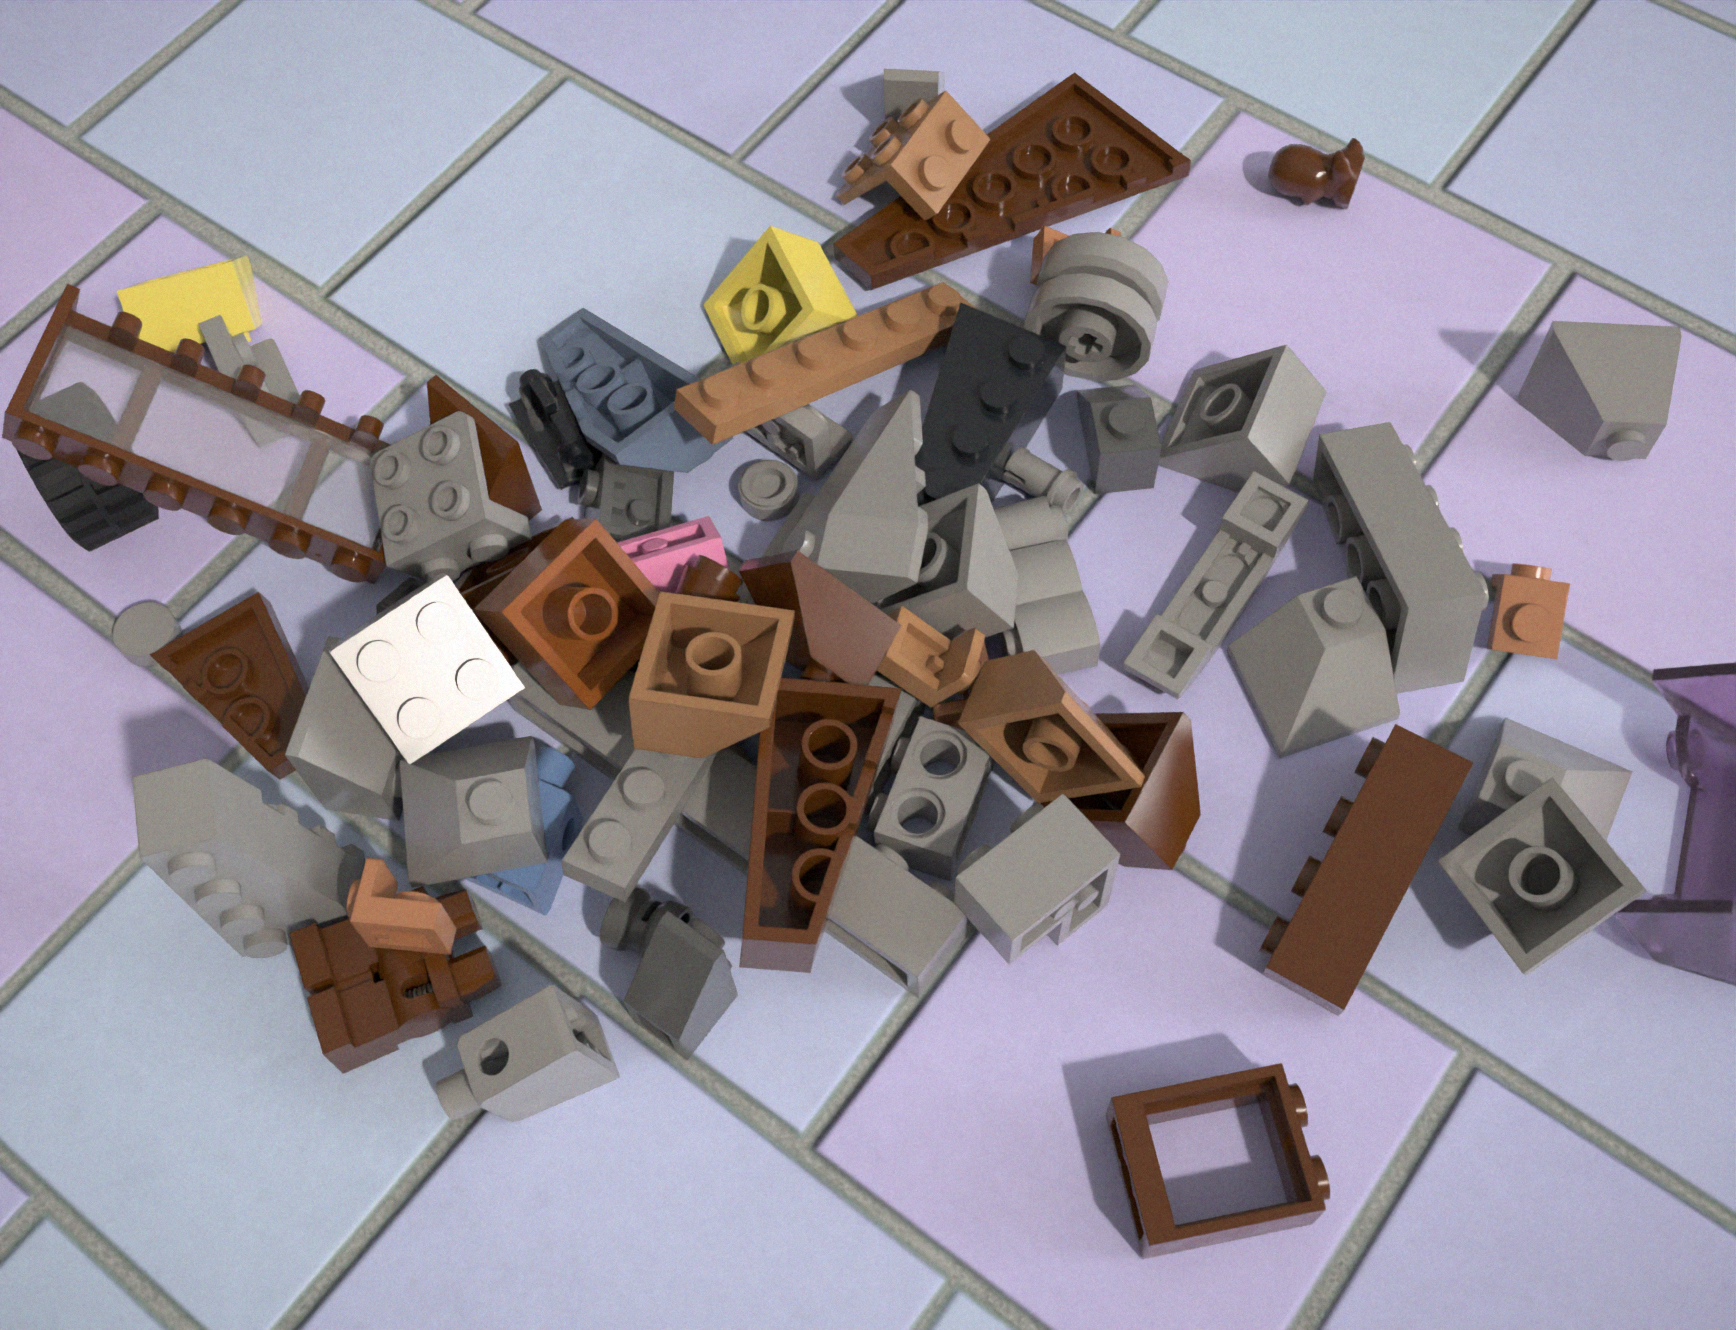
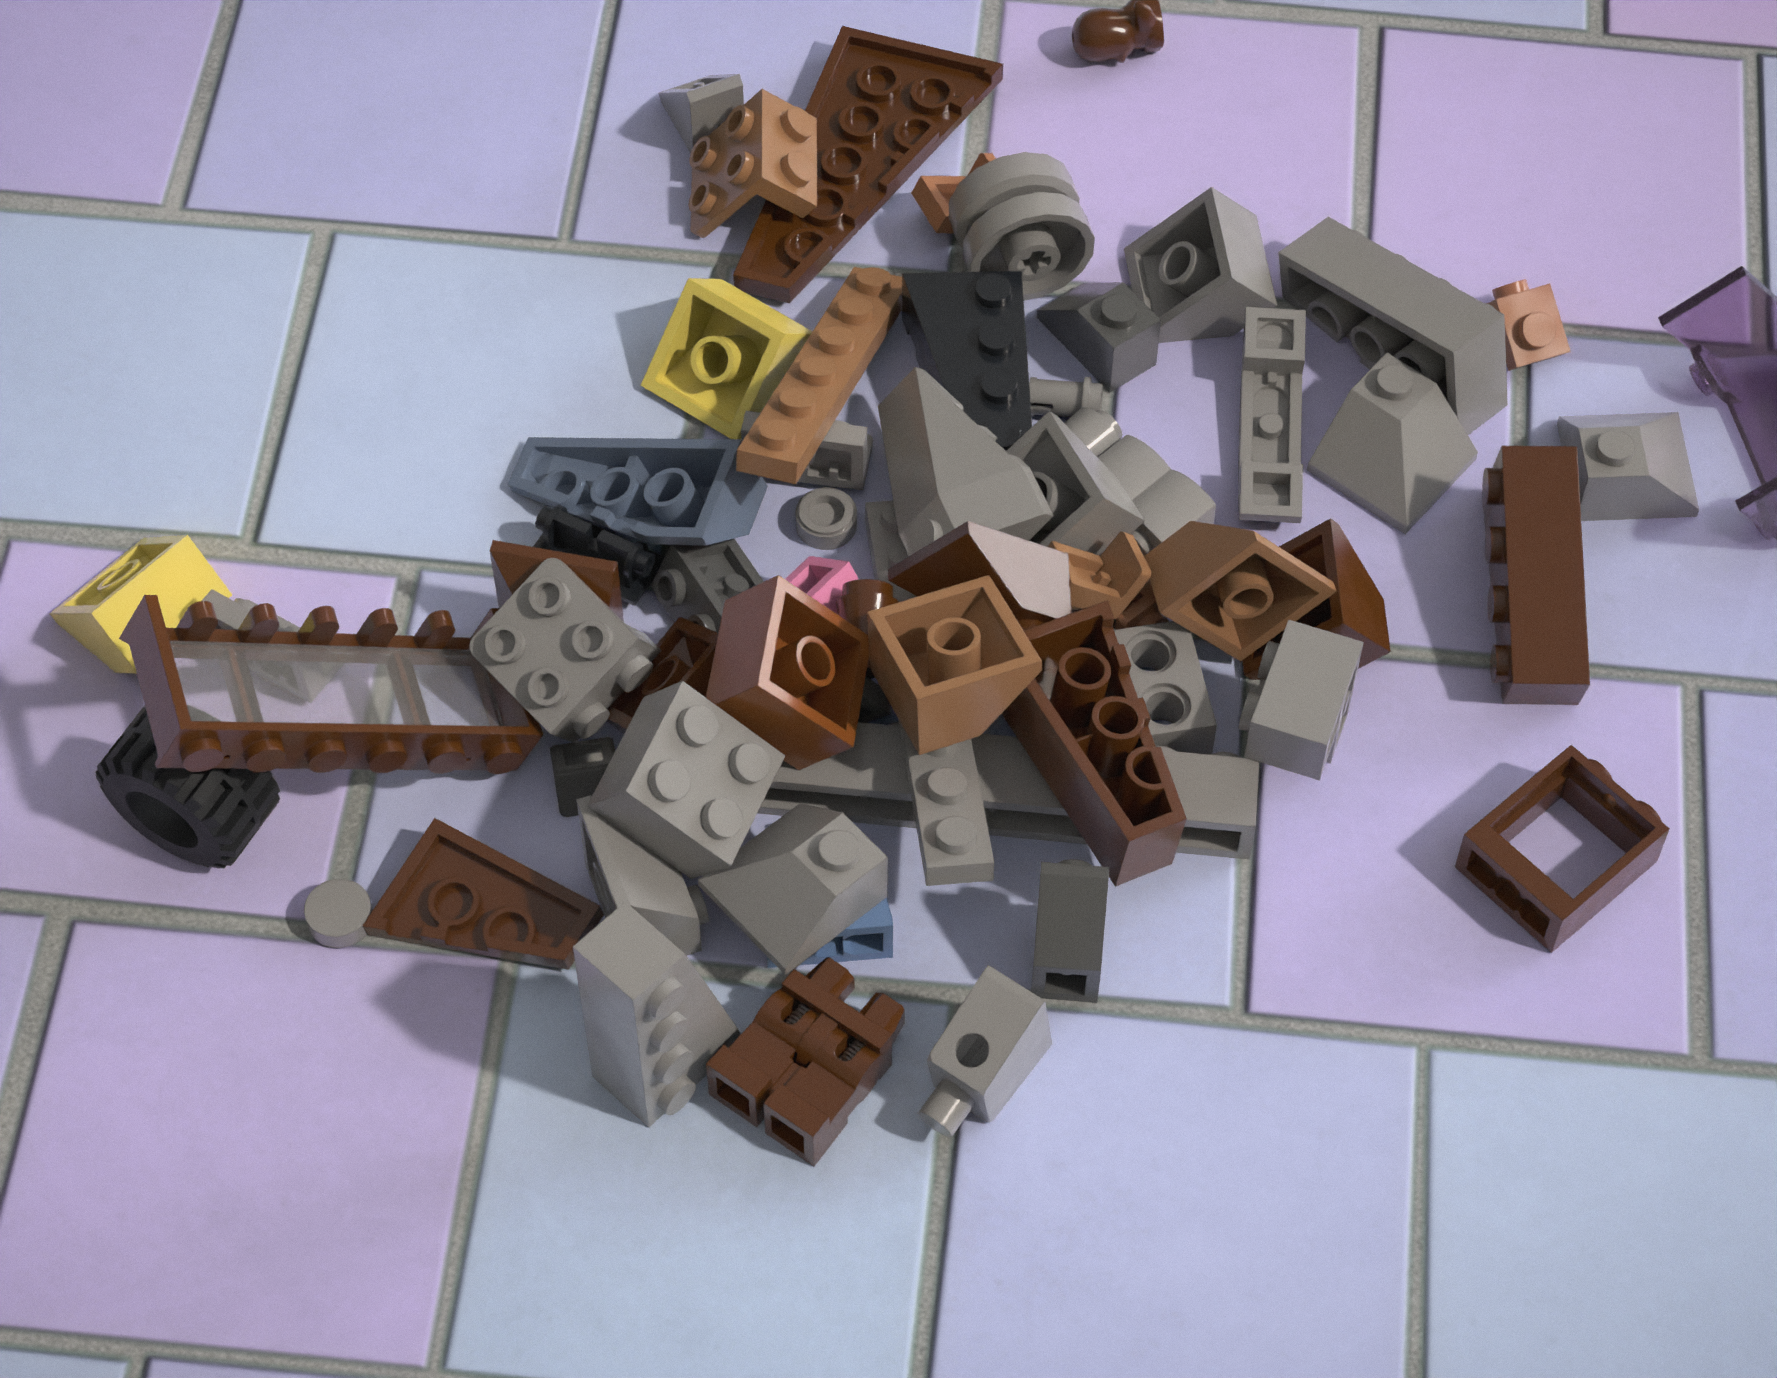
camera: 35 degrees left, 5 degrees down
nougat bracket [347,858,457,955] -> none
dark grey wheel [600,884,693,958] -> none
light grey slope [1437,777,1647,975] -> none
light grey slope [1518,321,1682,461] -> none

